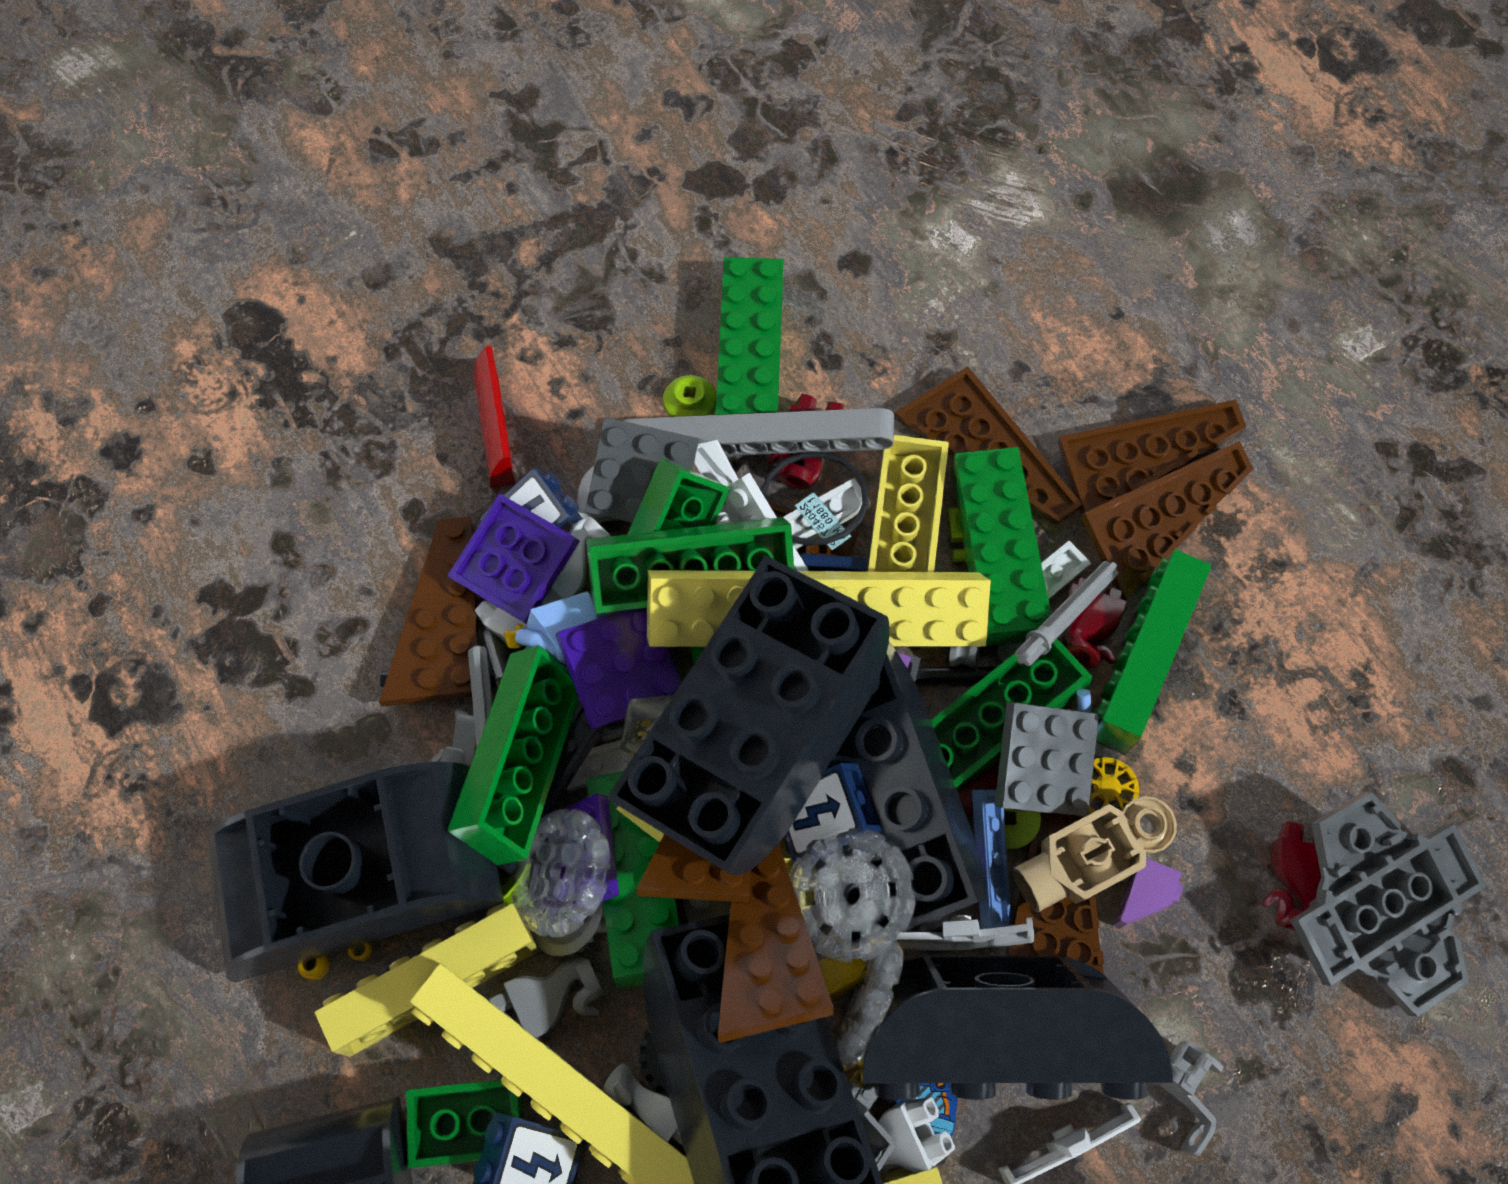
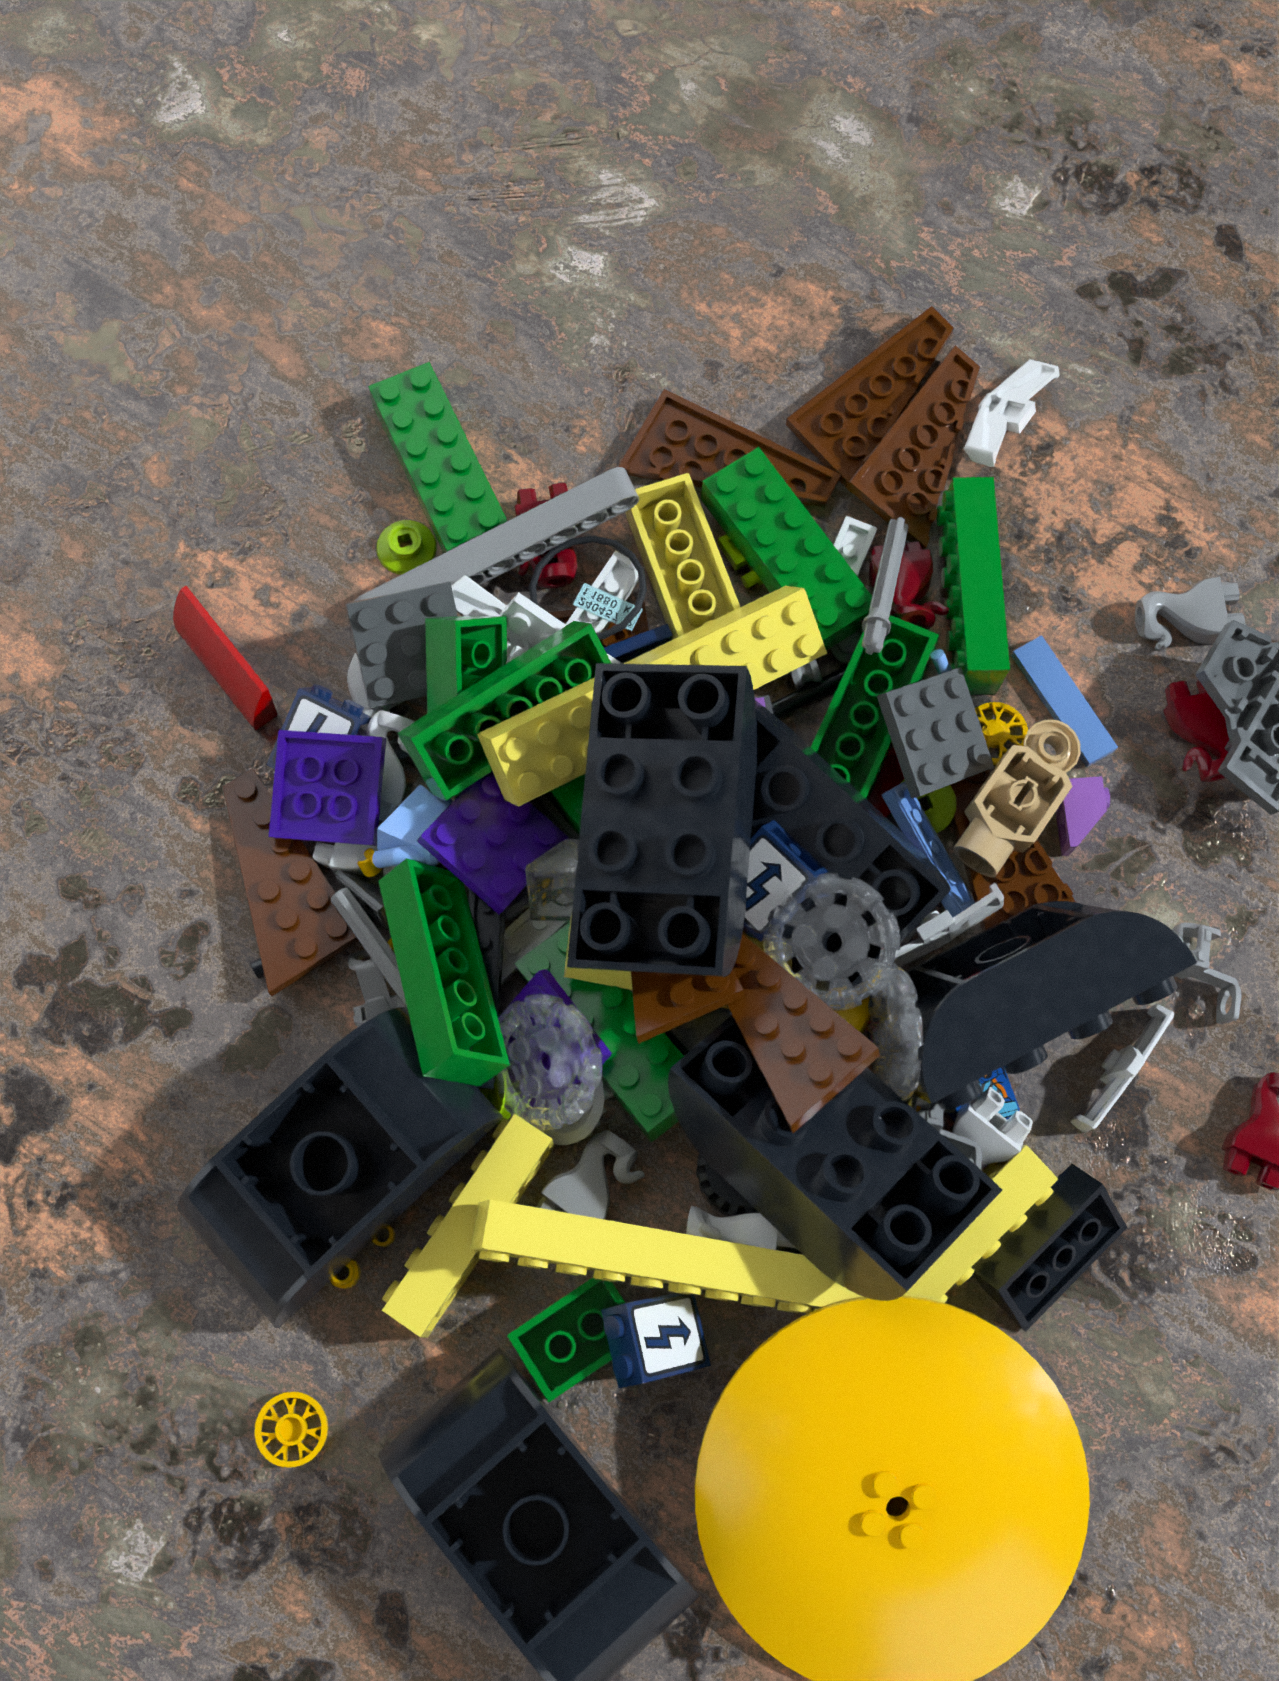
camera: 30 degrees left, 5 degrees up
none -> yellow wheel [255,1392,328,1468]
none -> white plate [964,359,1059,467]
none -> medium blue tile [1011,635,1118,767]
none -> light grey hips [1135,576,1246,652]

